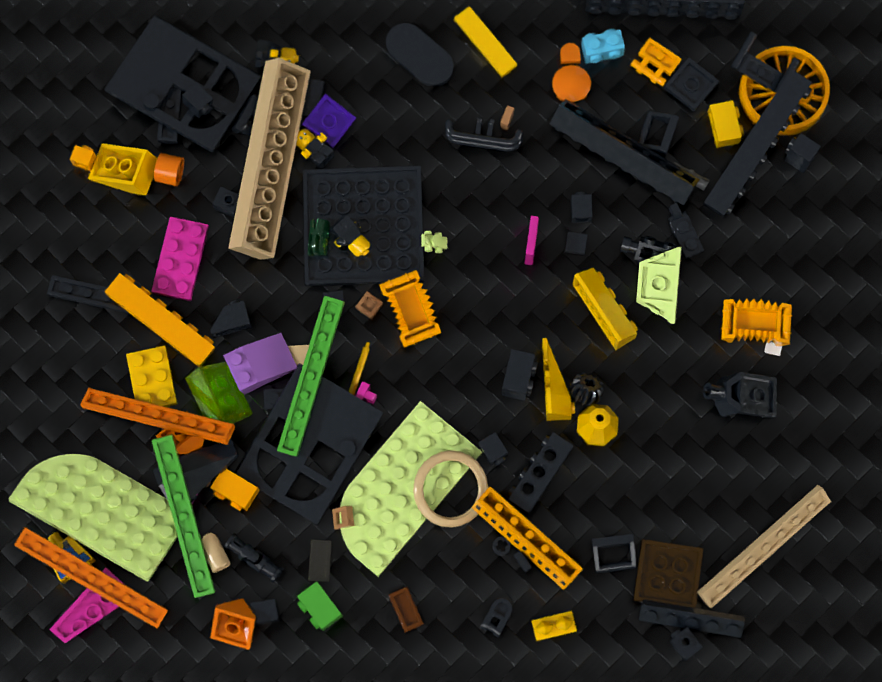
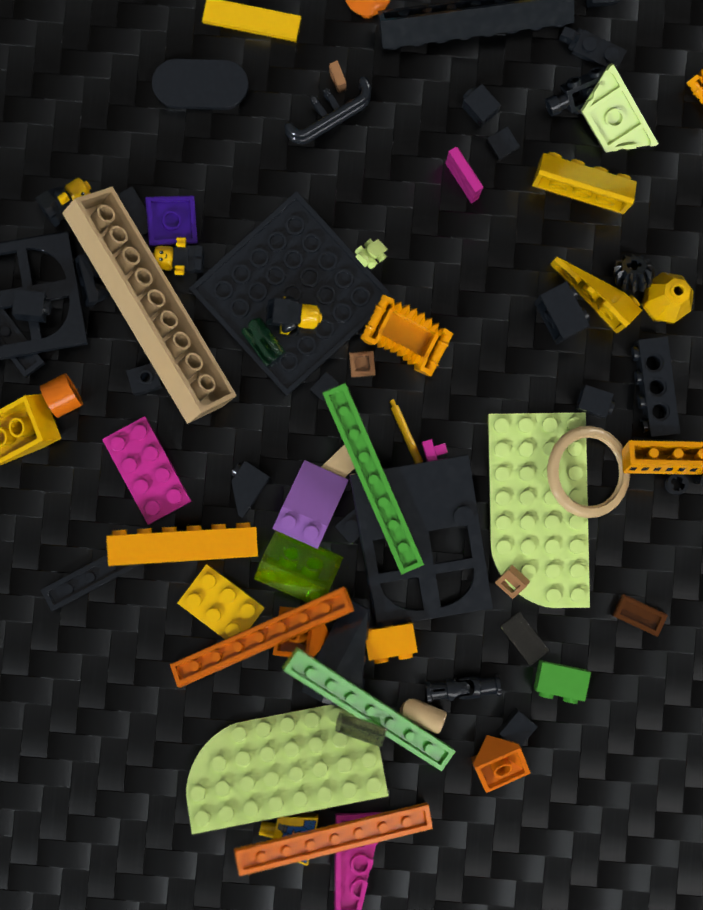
camera: 45 degrees left, 10 degrees up
none -> clear smoke tile [335,712,387,747]

